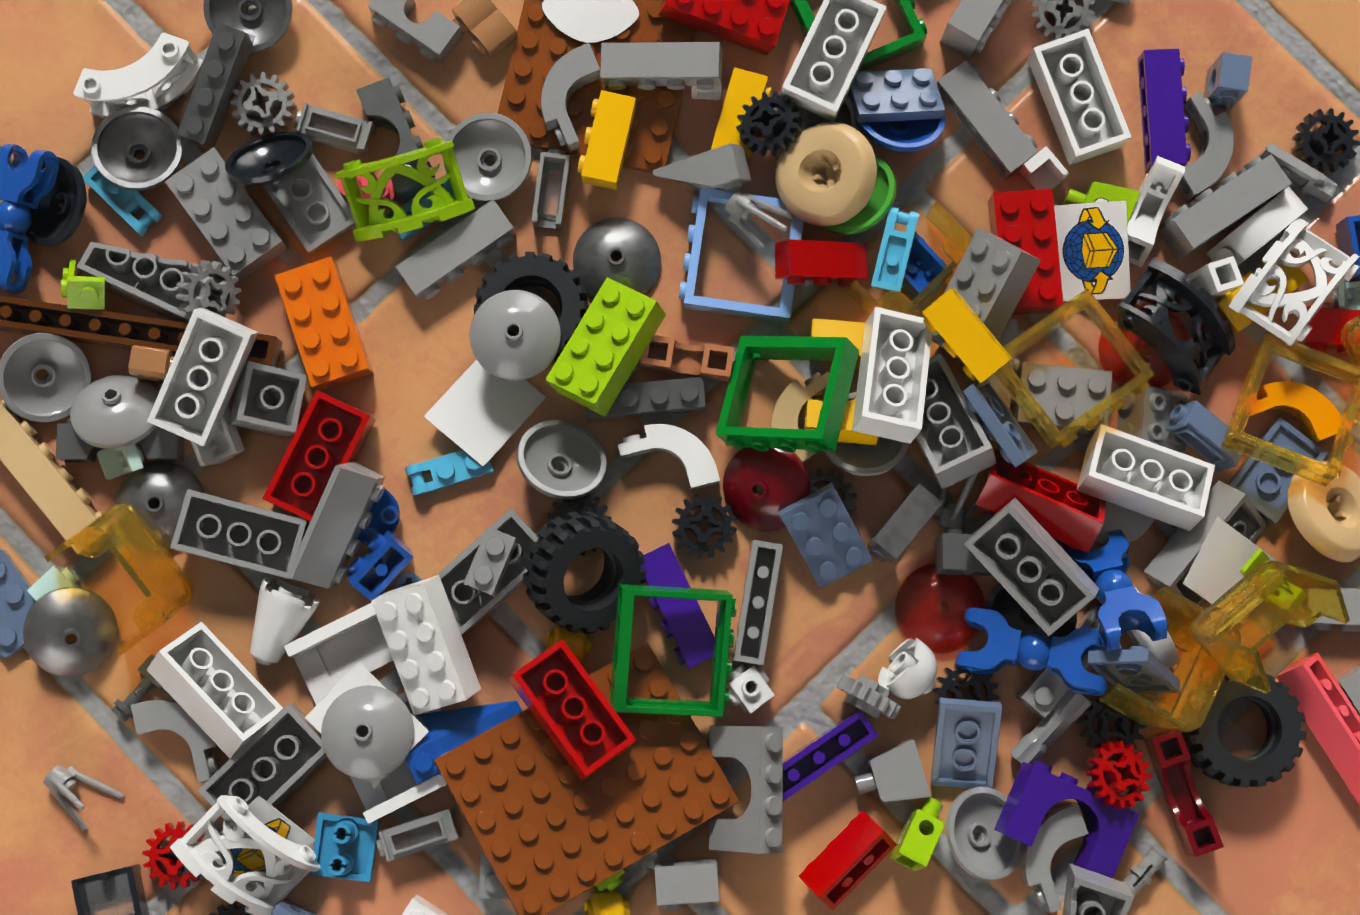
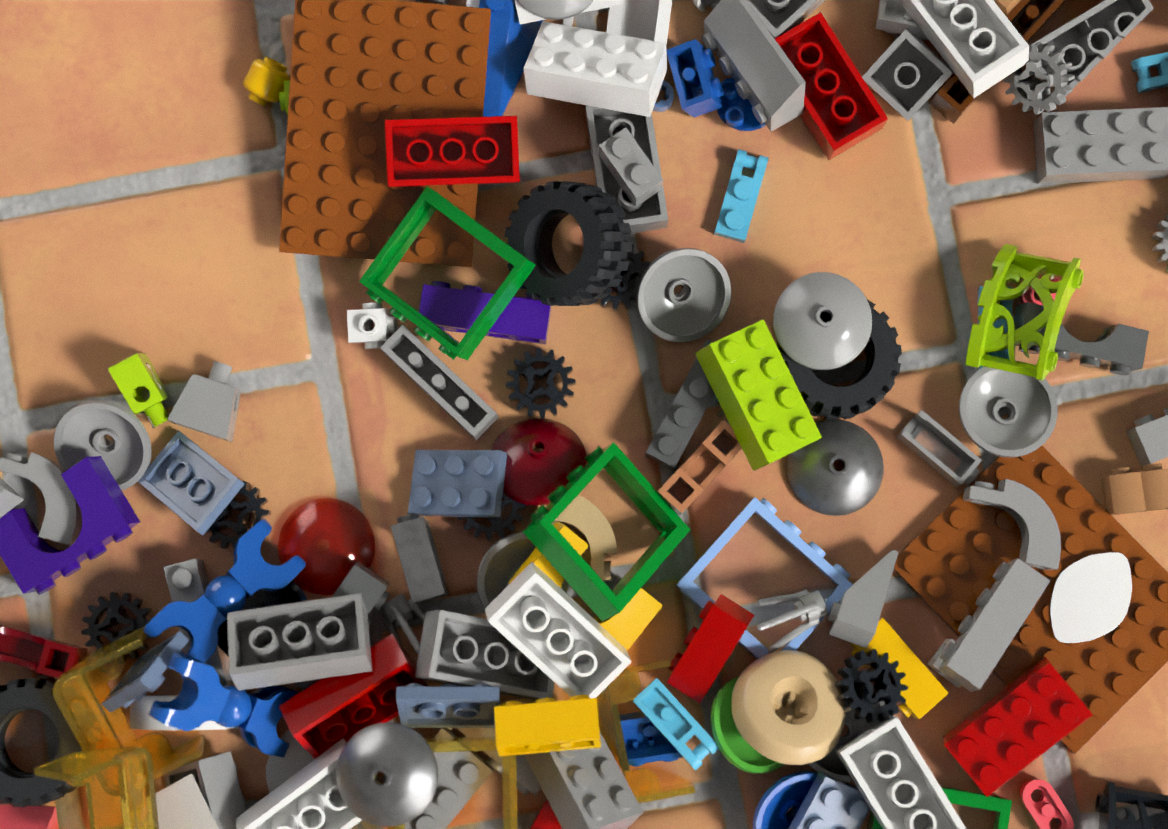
camera: 125 degrees right, 0 degrees up
black dish [225,132,314,186] -> none
light grey plate [263,154,356,255] -> none
orange brick [274,256,374,392] -> none
light grey window [294,103,377,157] -> none
light grey brick [395,199,516,301] -> none
white sticker [424,360,546,466] -> none
yellow head [546,625,591,663] -> none
yellow brick [577,90,636,190] -> none
white arch [618,424,720,491] -> none
light grey brick [654,859,719,910] -> none
light grey arch [709,726,783,854] -> none
dark purple brick [783,710,878,801] -> none
red brick [798,810,897,911] -> none
light grey gear [837,674,901,720] -> none
white cylinder [878,638,937,700] -> none
light grey axle [1010,689,1092,765] -> none
red gear [1085,740,1152,809] -> none
none -> flat silver dish [336,722,438,827]

